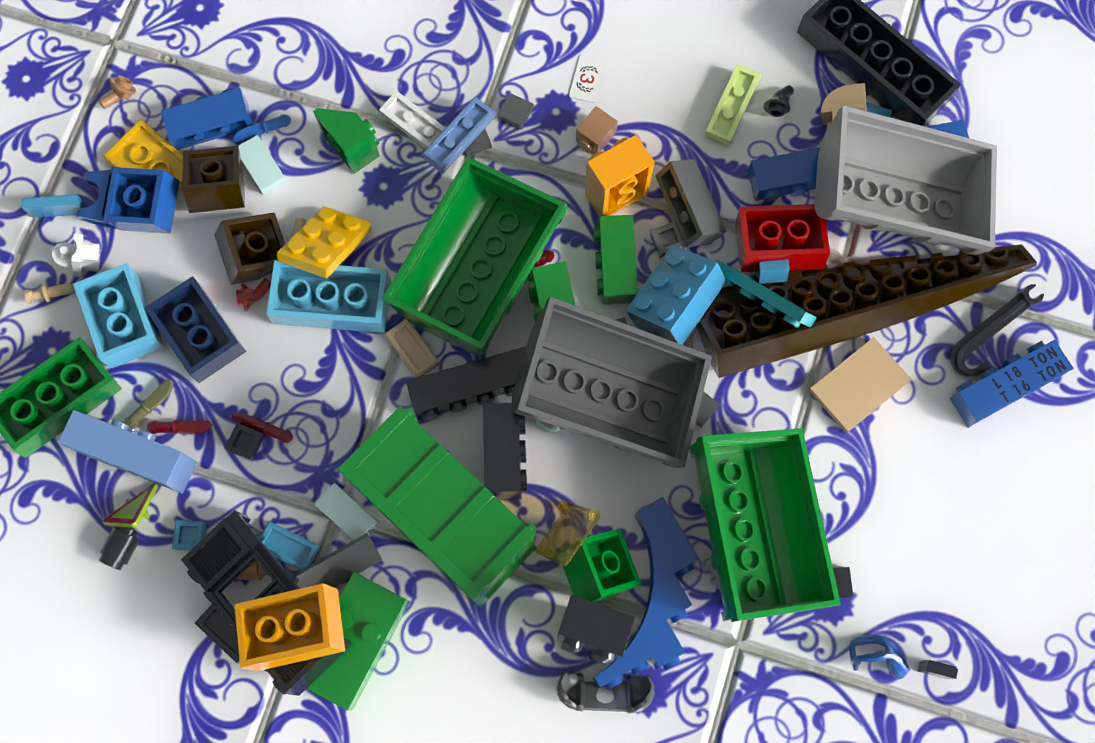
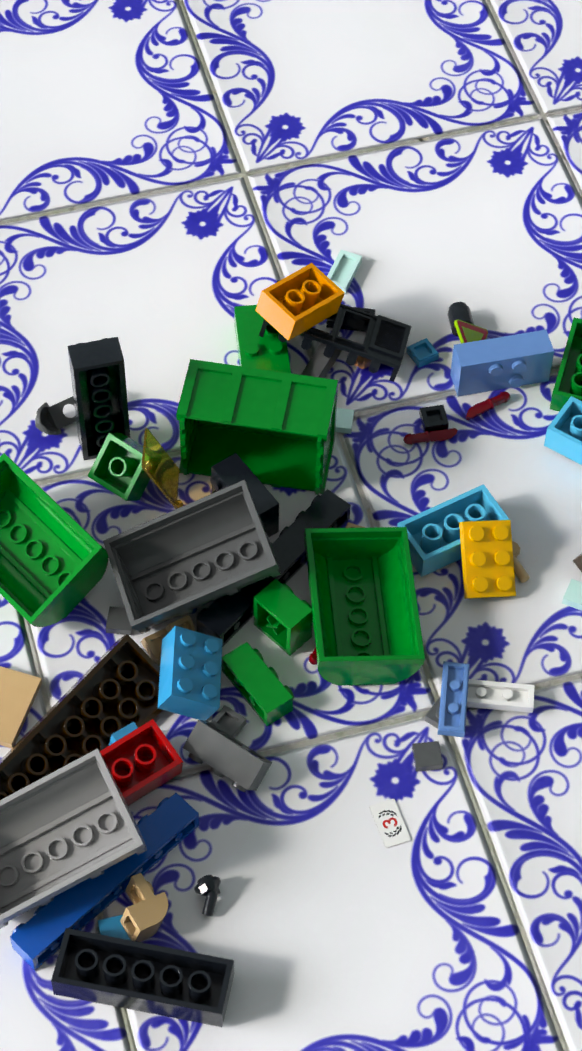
camera: 145 degrees right, 20 degrees down
olive piece [124,379,174,429] -> none
dark blue brick [145,276,247,383] -> none
dark brown slope [214,212,285,285] -> none
clear red plate [236,278,271,312] -> none
dark azure tile [262,521,322,570] -> none
green slope [313,108,380,174] -> none
medium nougat brick [576,106,618,154] -> none
light orange brick [585,135,655,217] -> none
blue arch [592,497,699,691] -> none
yellowish green plate [704,64,761,146] -> none
teal plate [716,260,817,327] -> none
none -> light aqua tile [327,250,362,294]

